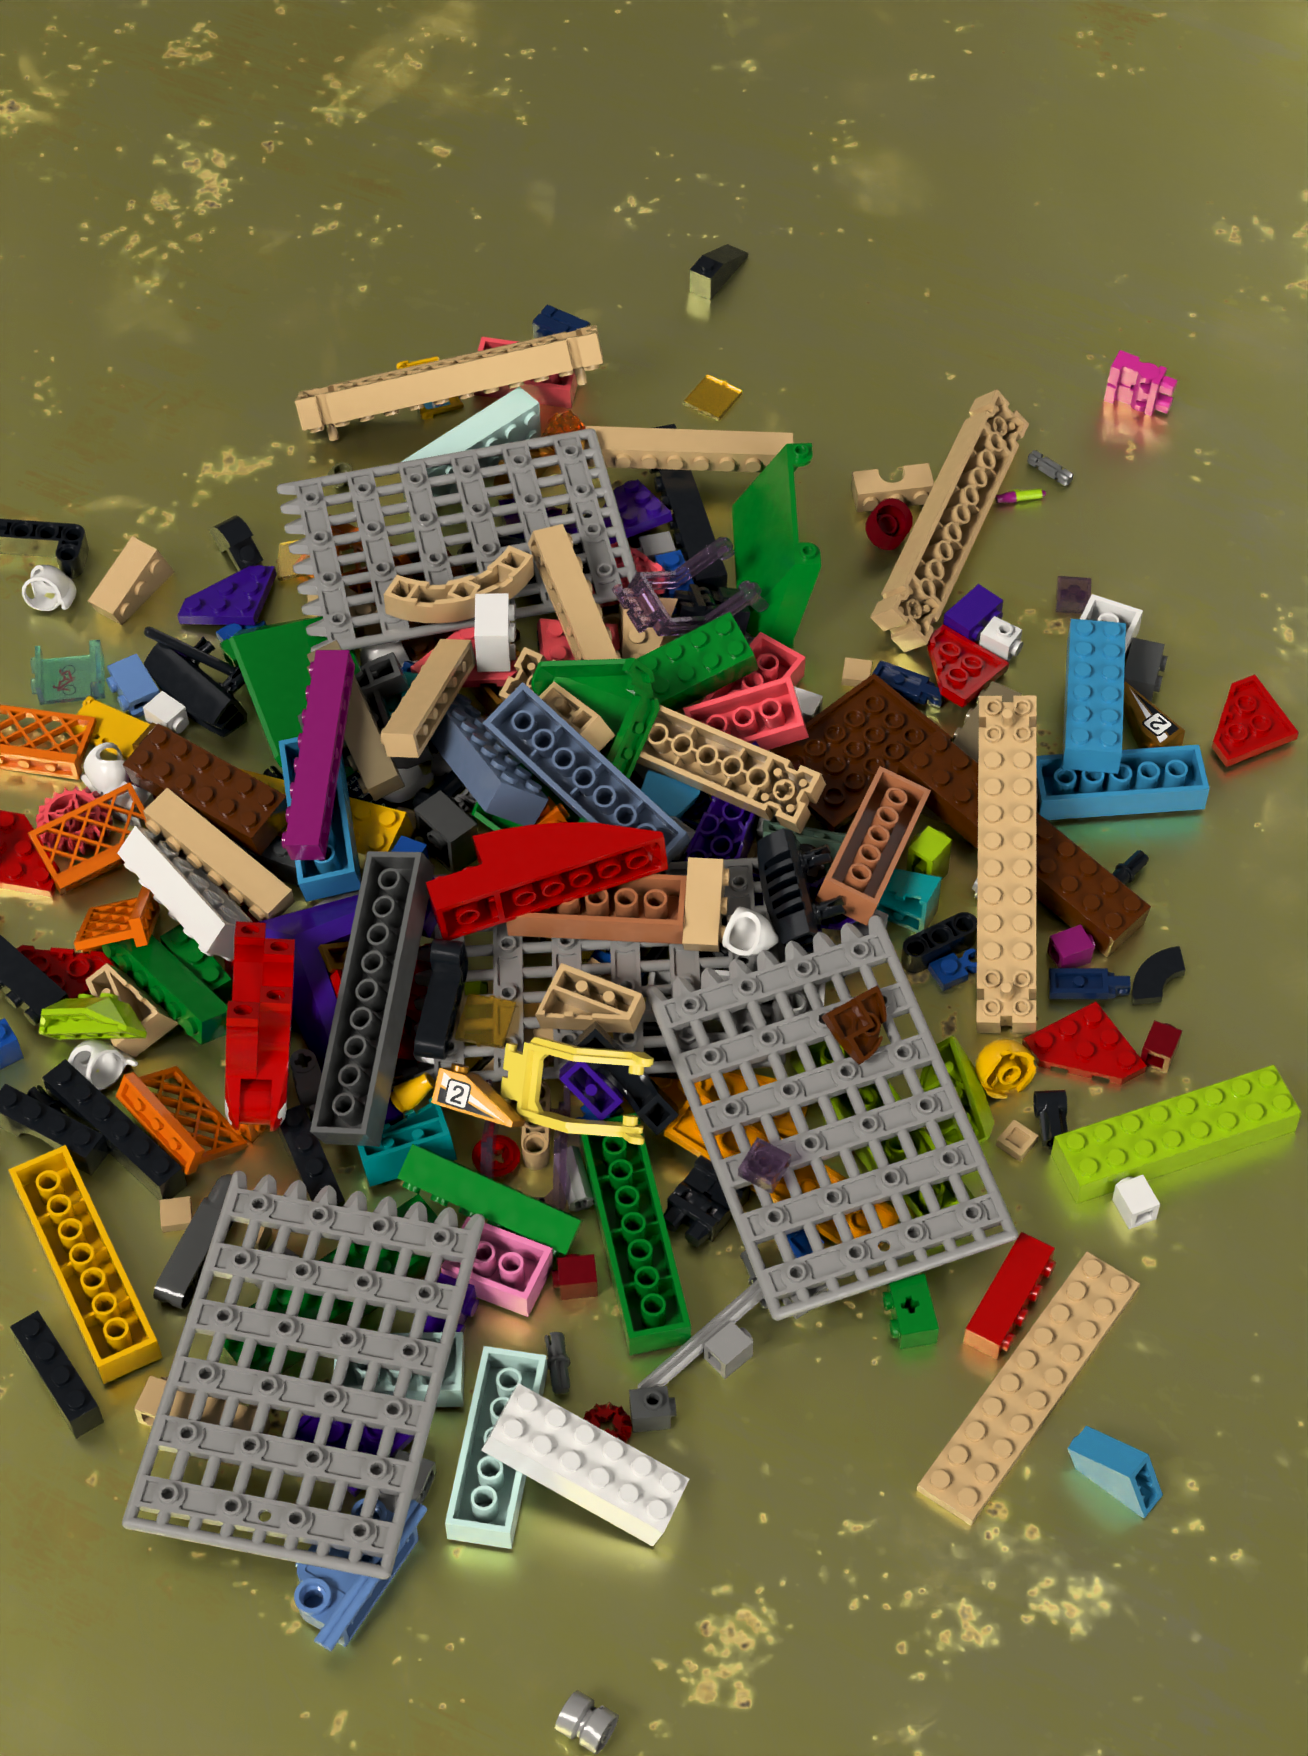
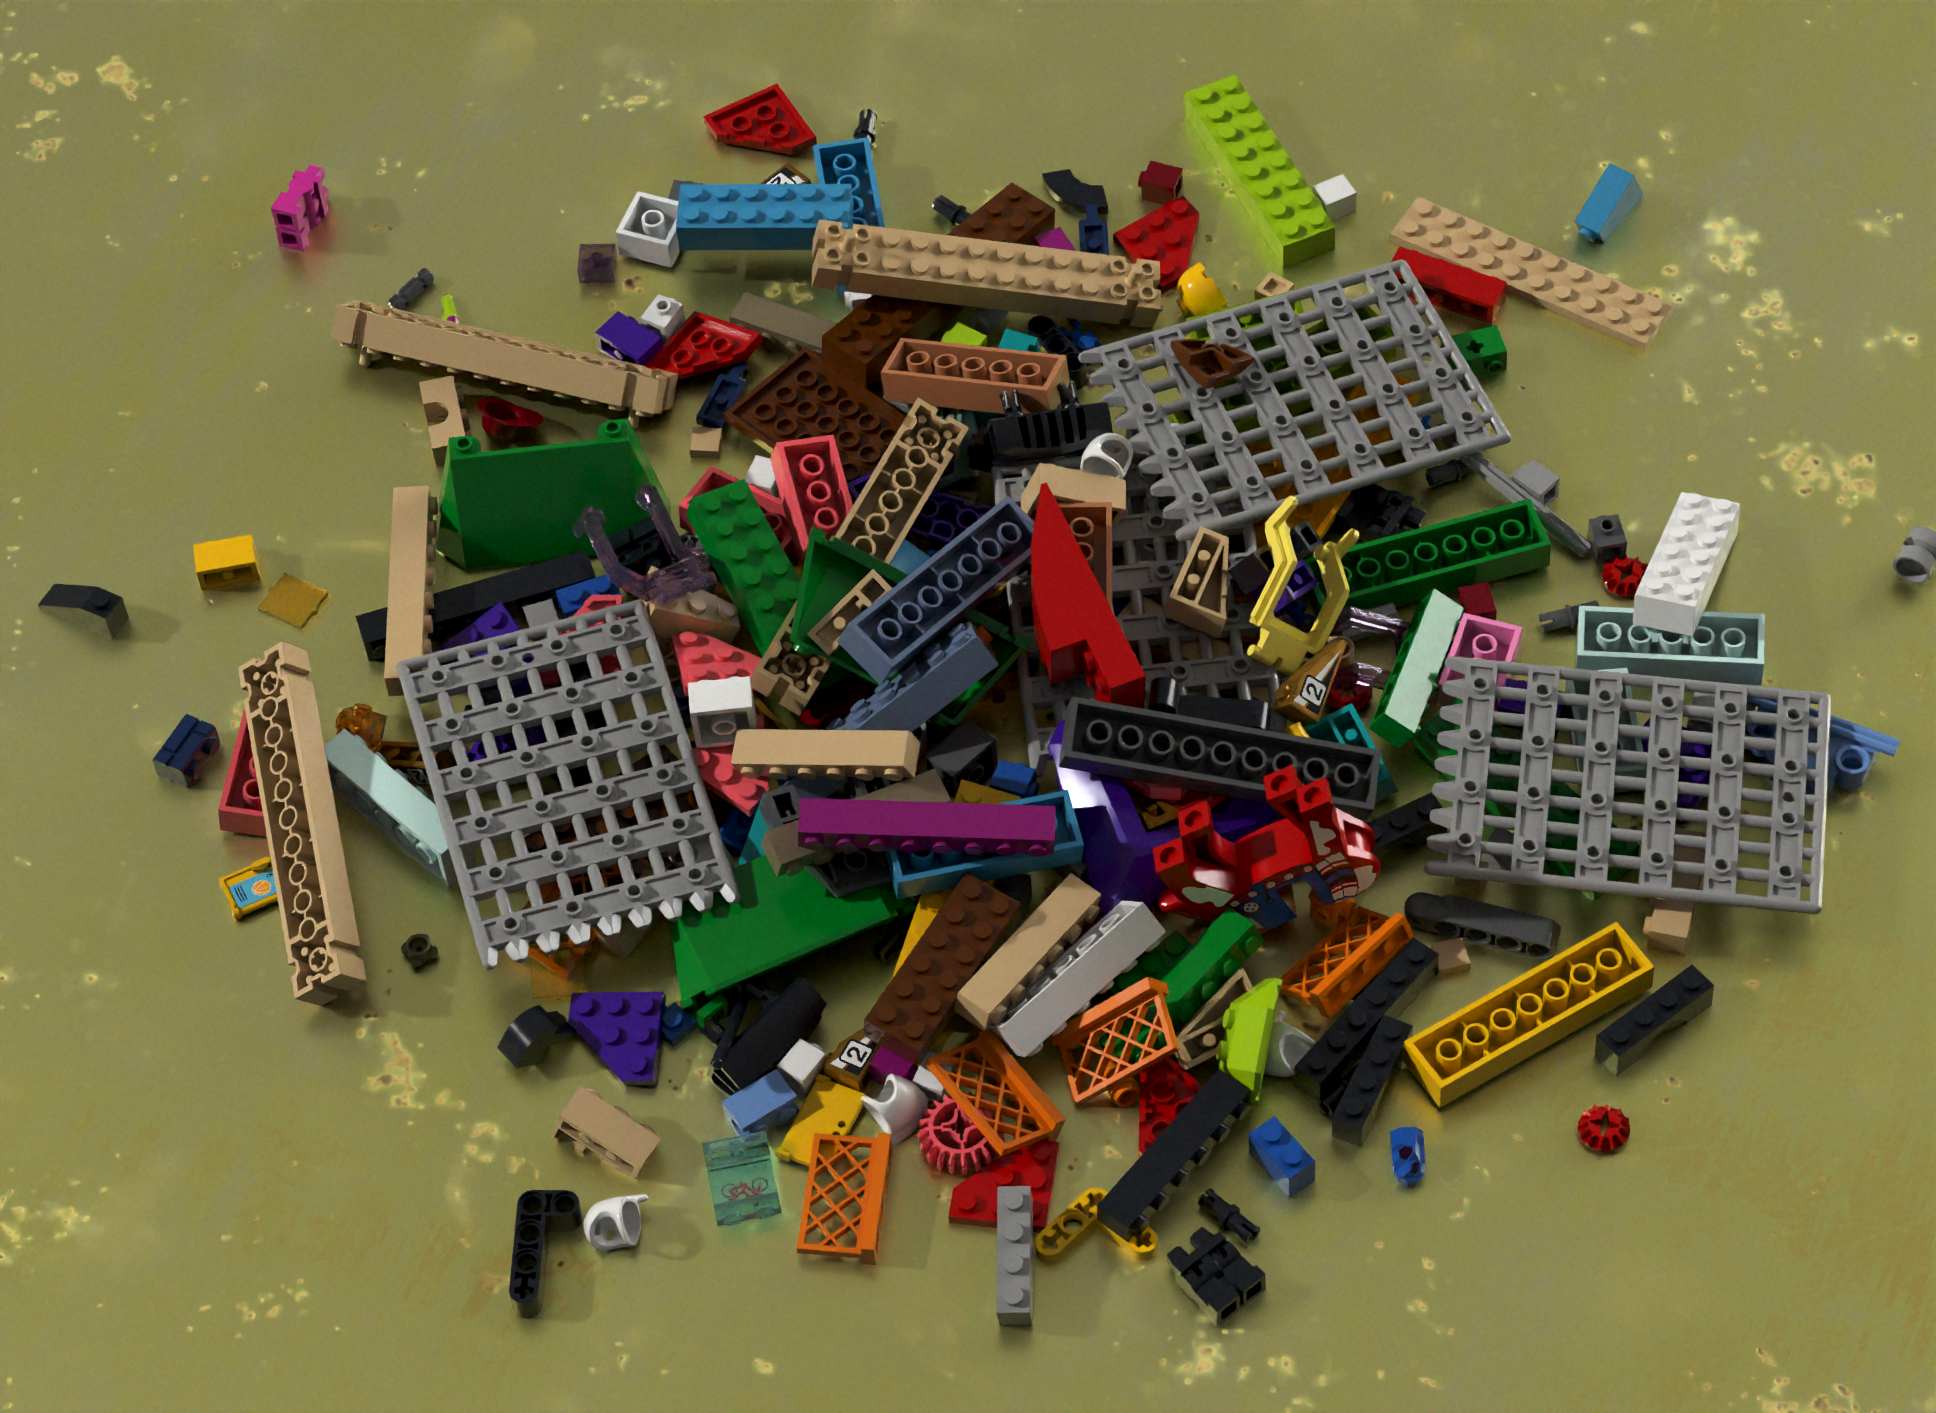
camera: 90 degrees left, 0 degrees up
tan brick [383,546,534,623] -> none
clear yellow piece [455,994,516,1049] -> none
tan brick [528,524,621,660] -> none
clear purple piece [738,1137,791,1194] -> none
black piece [1033,1090,1068,1150] -> none
none -> yellow brick [193,534,260,590]
none -> black pin [853,109,877,148]

